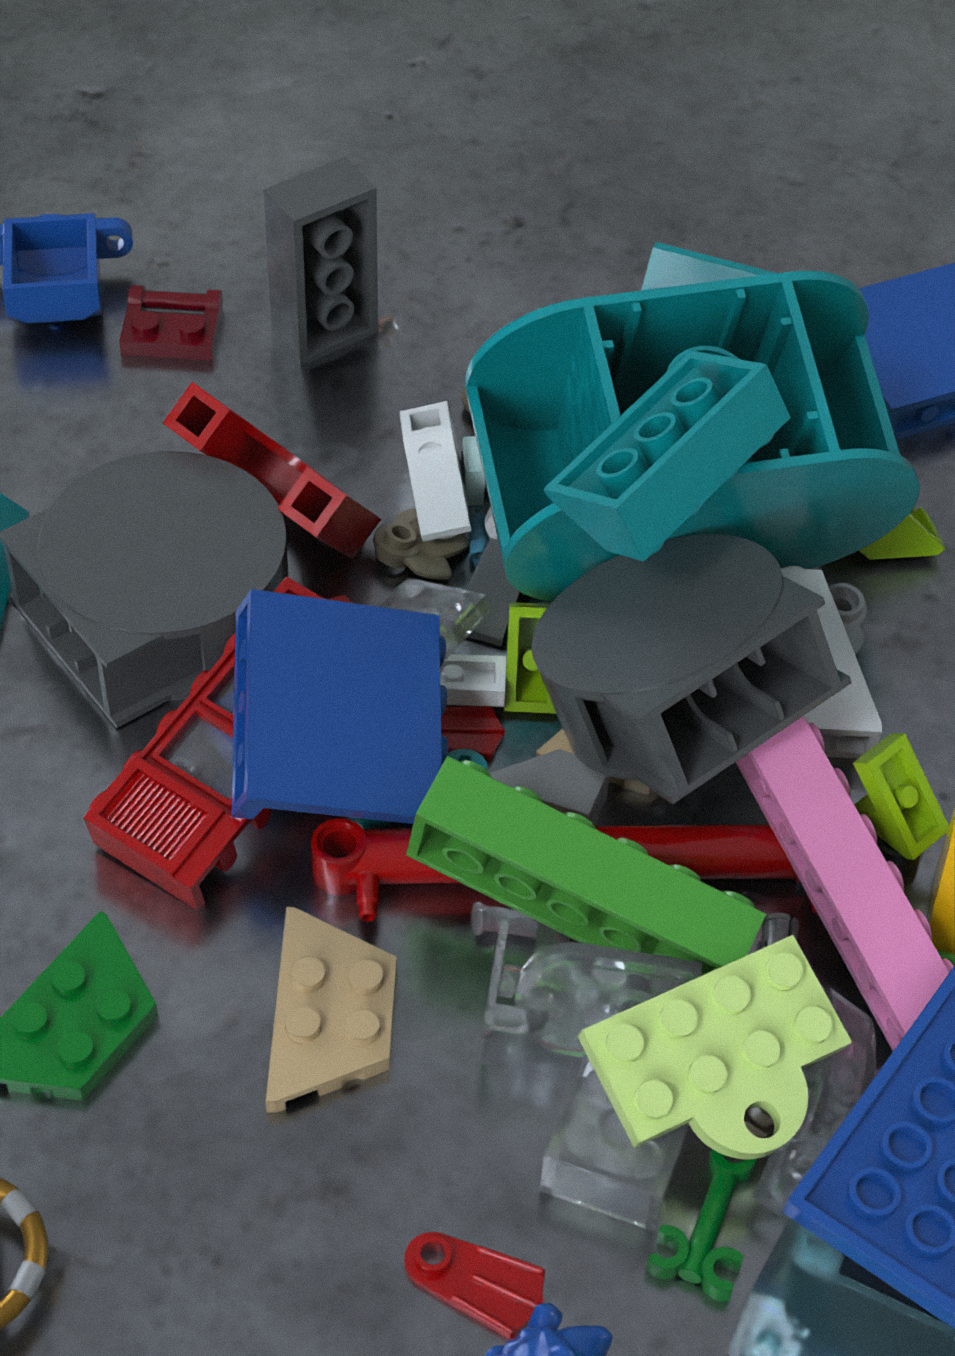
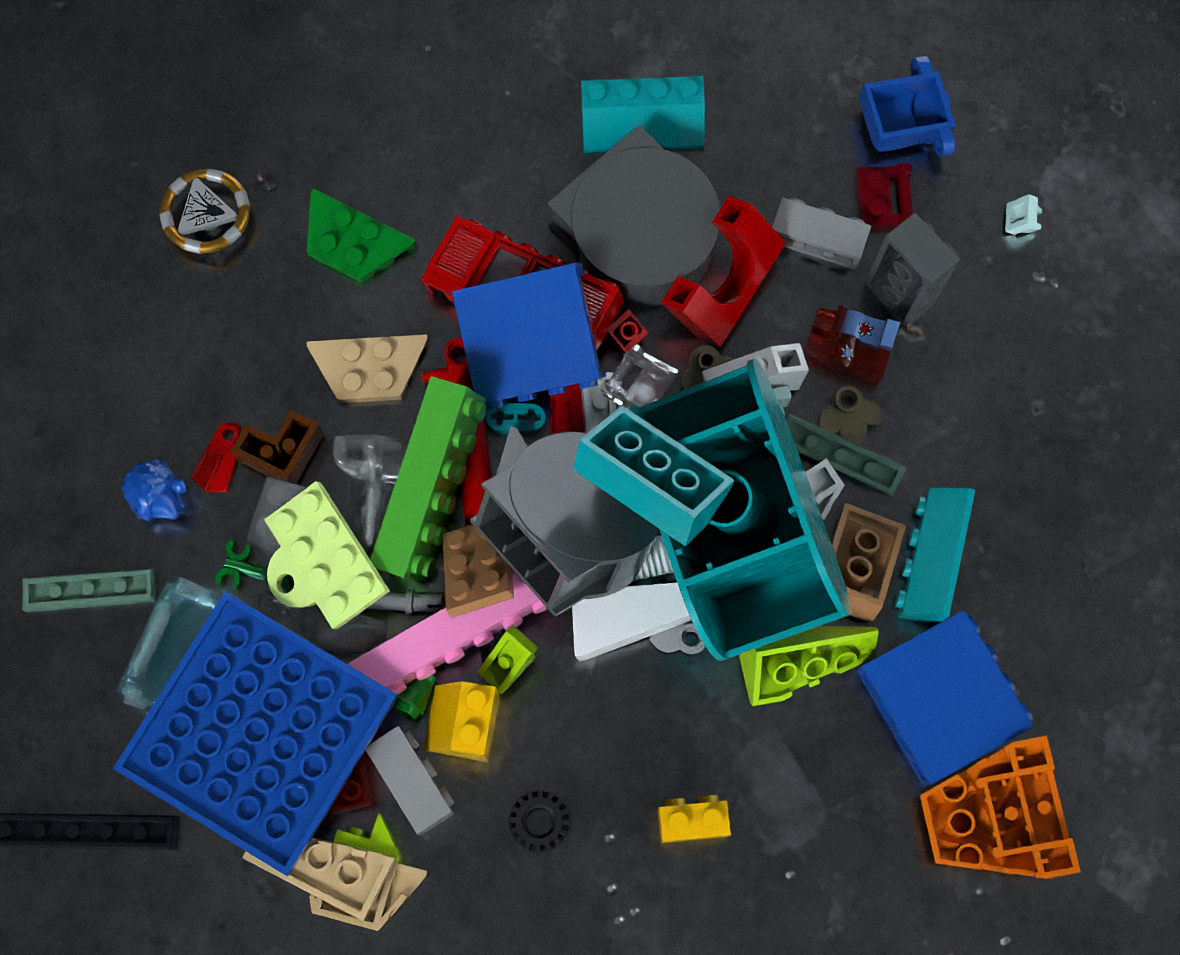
camera: 85 degrees right, 25 degrees up
none -> reddish brown brick [230,410,324,489]
none -> medium nougat plate [443,524,514,618]
none -> light grey brick [772,197,871,270]
none -> clear red hips [804,305,900,387]
none -> light aqua tile [1005,194,1042,235]

